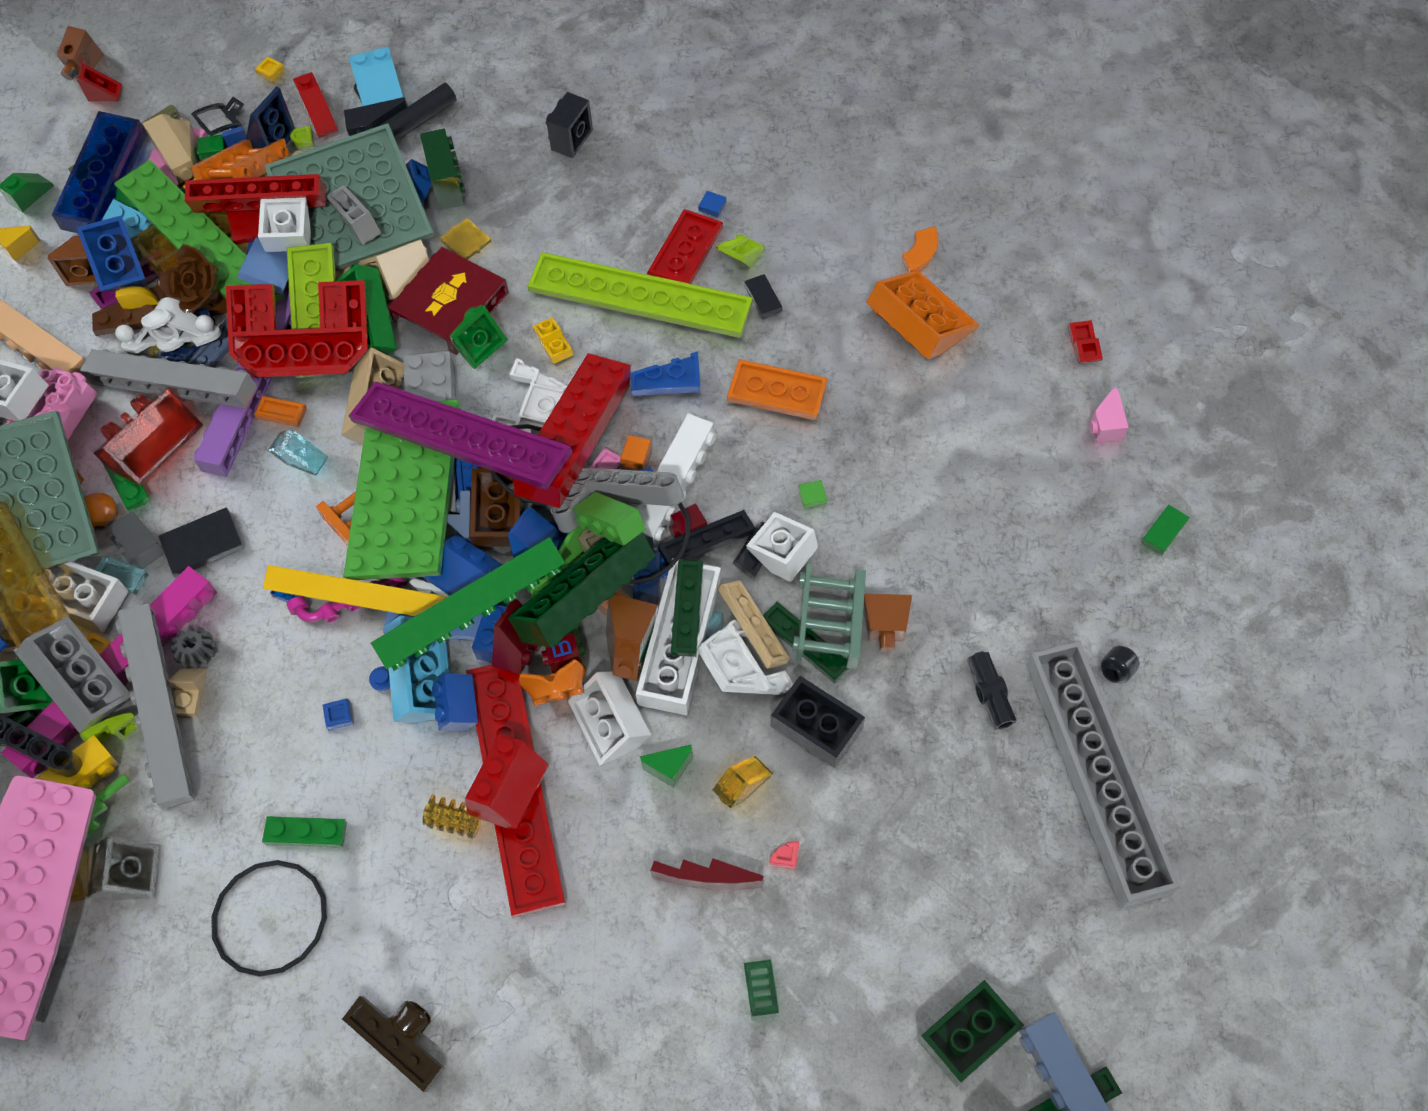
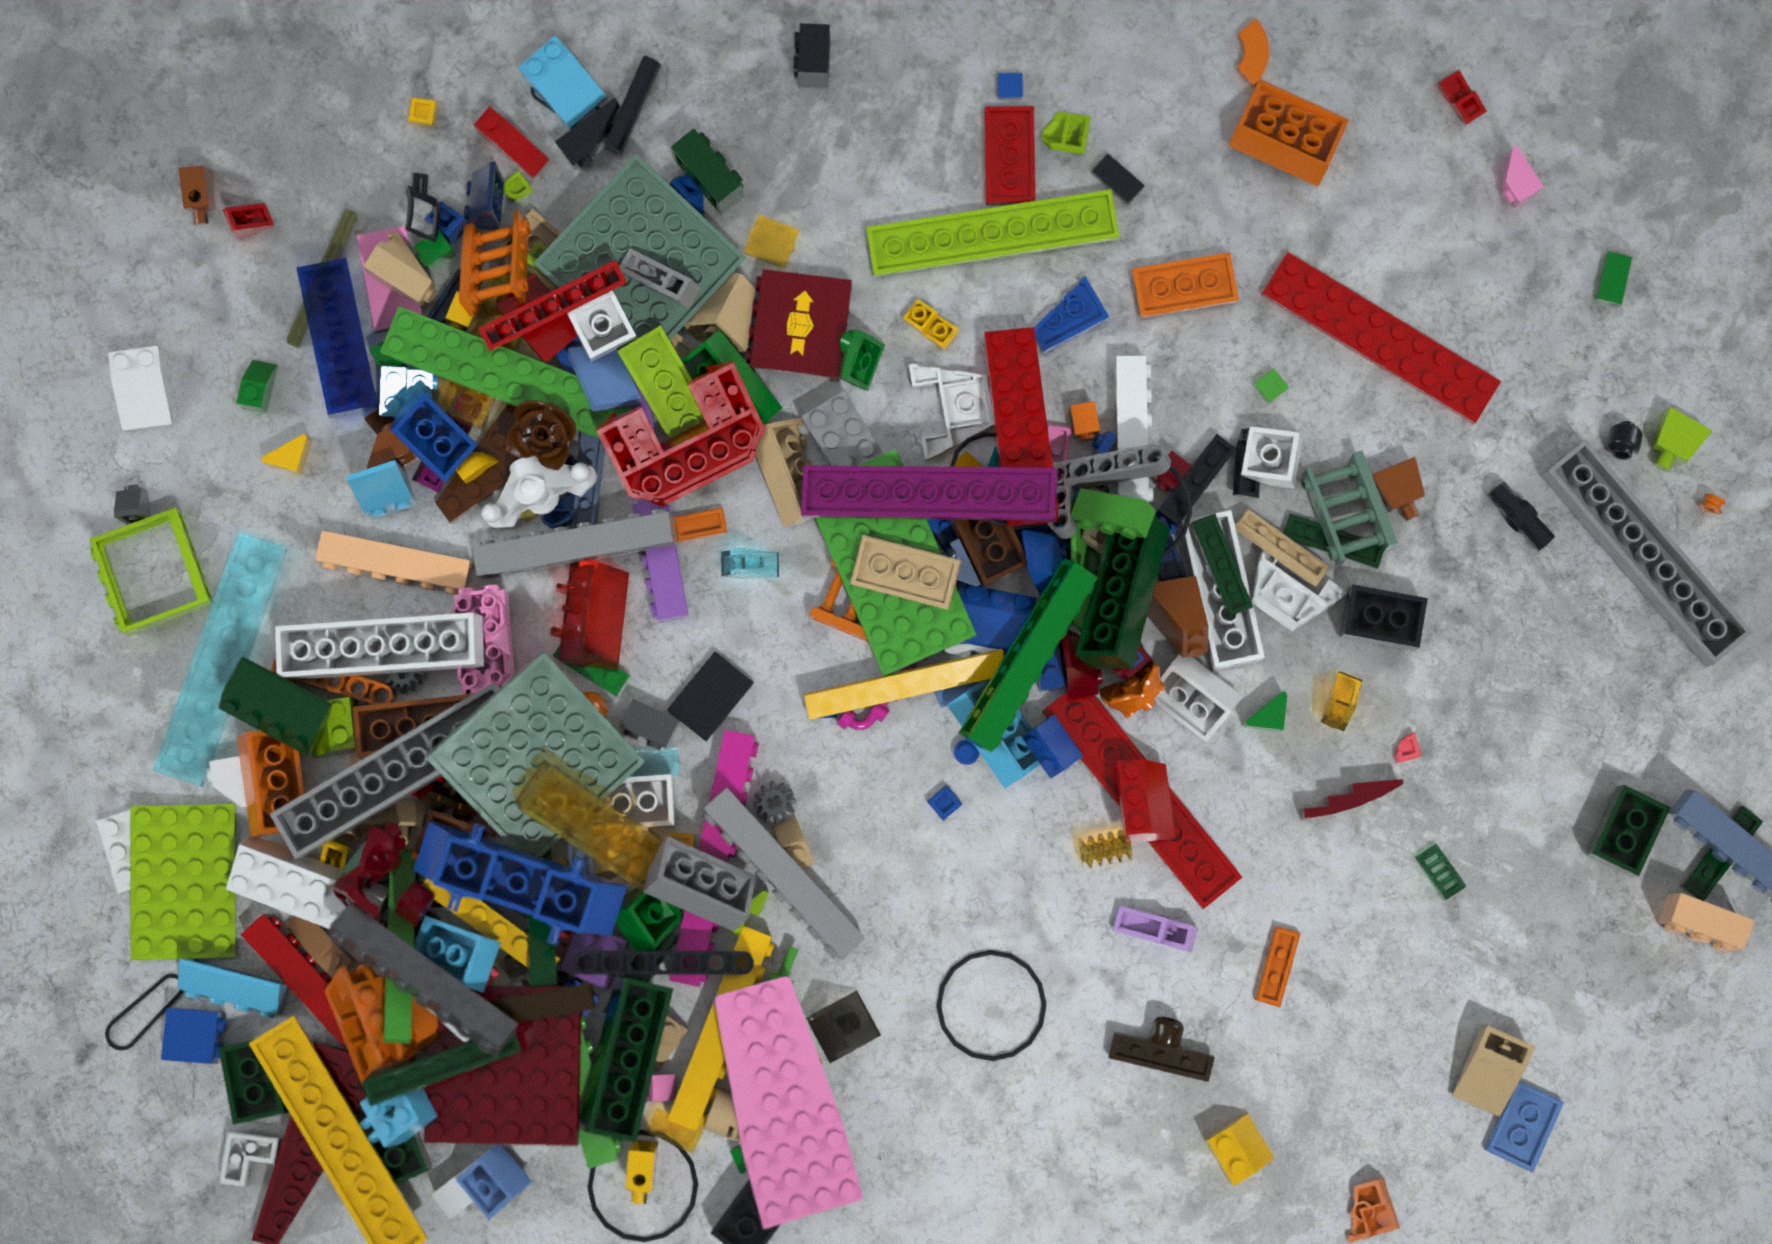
camera: 30 degrees left, 20 degrees up
green plate [262,816,347,848] -> none
clear light blue tile [706,611,724,639] -> none
none -> medium azure slope [346,460,416,518]
none -> tan tile [850,535,962,610]
none -> lavender slope [1113,906,1198,953]
none -> orange tile [1255,926,1301,1007]
none -> red plate [1261,252,1501,425]
none -> lime torso [1651,407,1713,472]
none -> orange bush [1700,493,1726,515]

